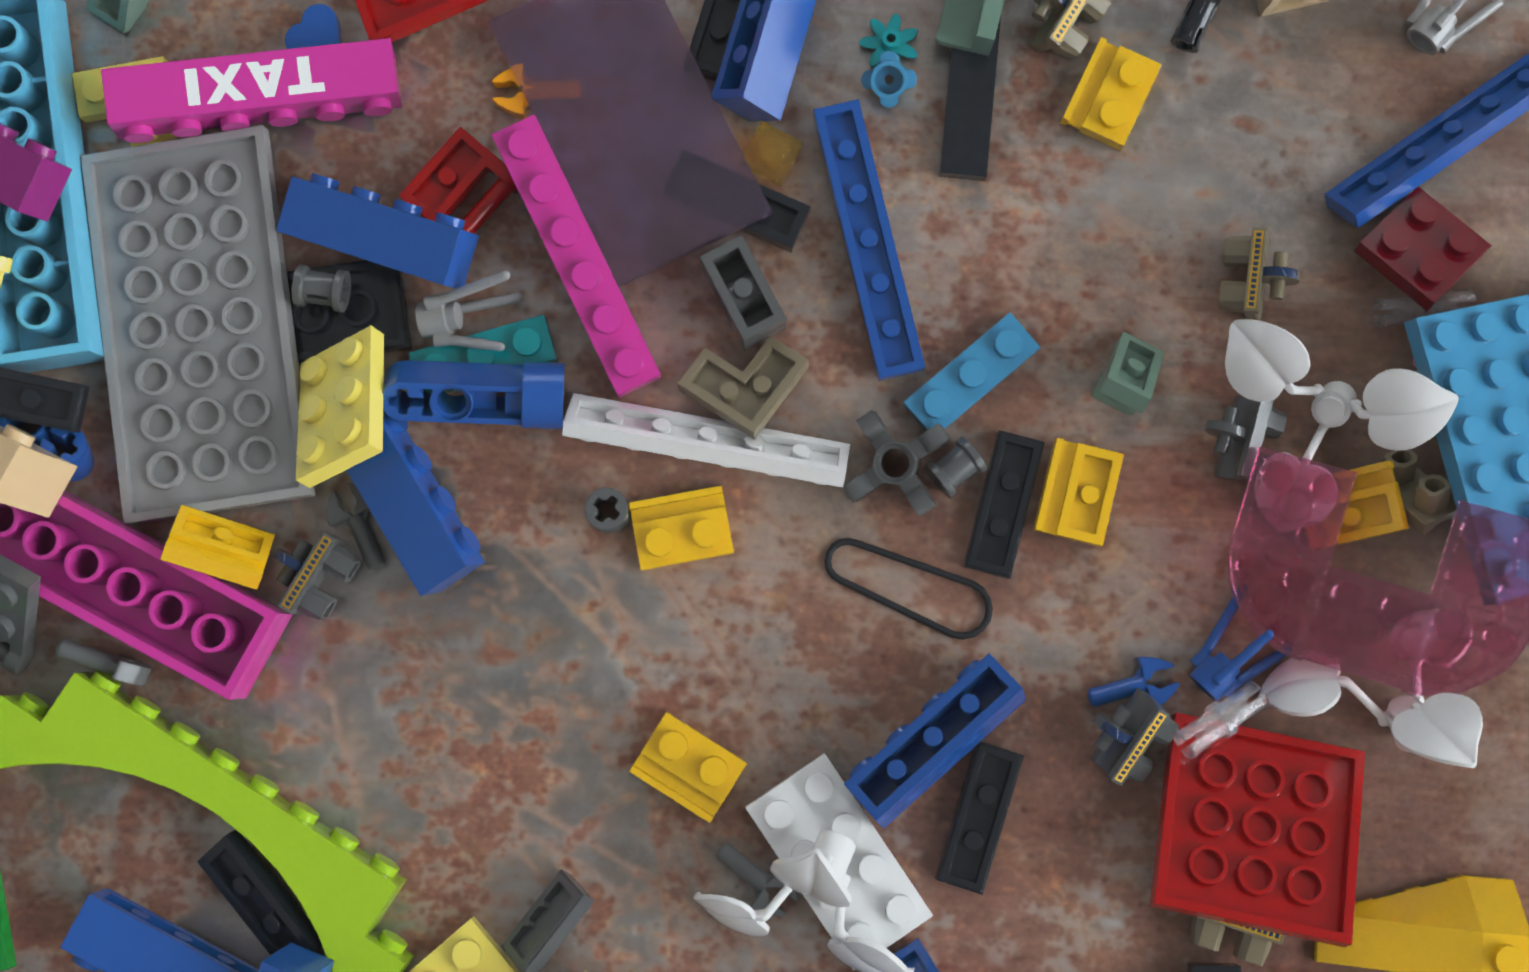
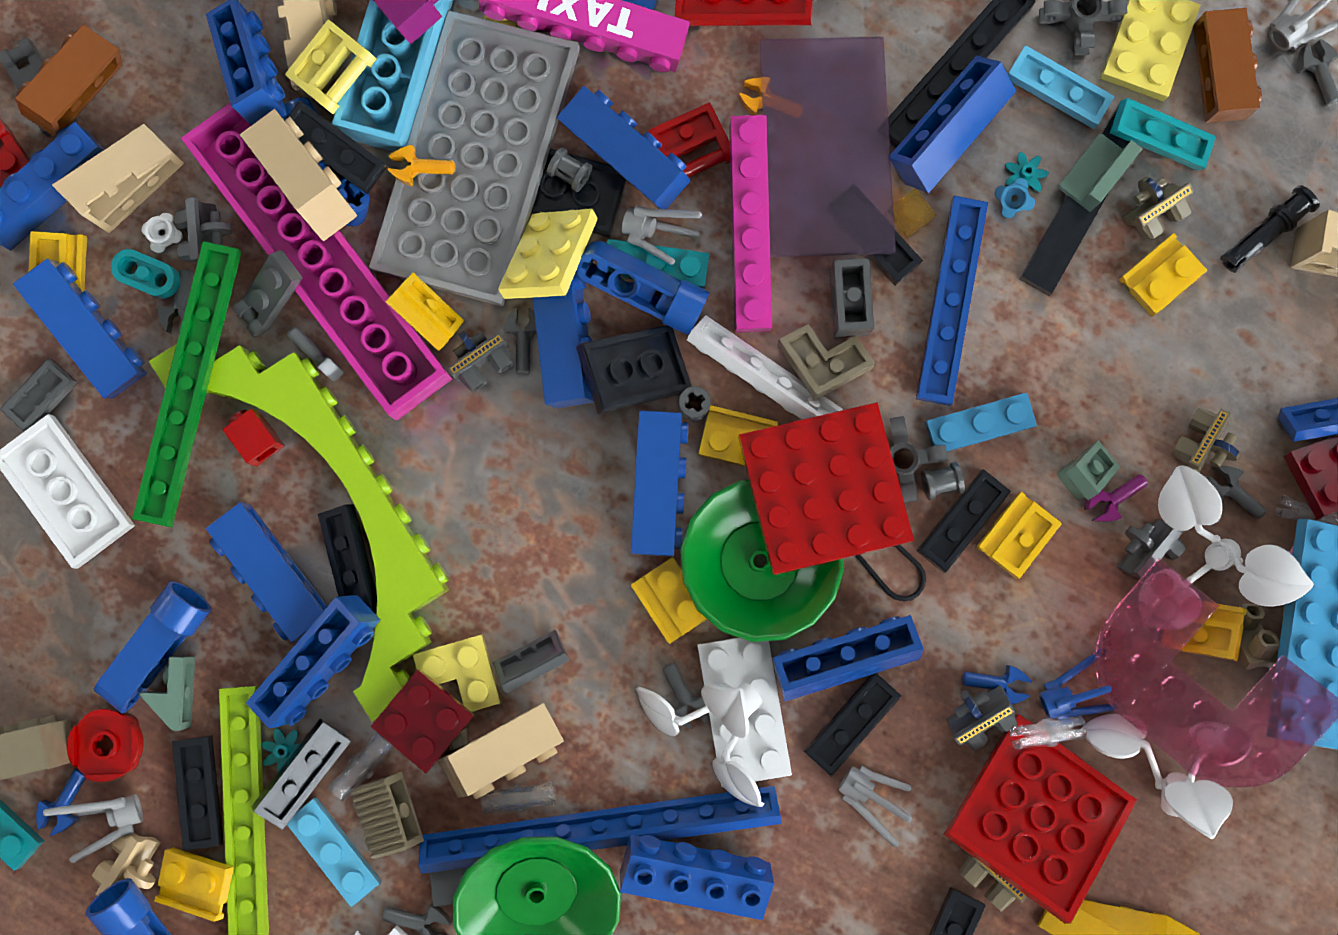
camera: 25 degrees right, 0 degrees up
none -> red brick [222,409,285,467]
none -> light orange bar [388,145,456,187]
none -> black tile [576,325,692,414]
none -> blue brick [631,411,688,557]
none -> green dish [680,480,844,642]
none -> red plate [738,402,914,575]
none -> light grey plant [838,765,912,847]
none -> magenta bar [1084,474,1148,522]
none -> dark grey bar [1205,466,1266,519]

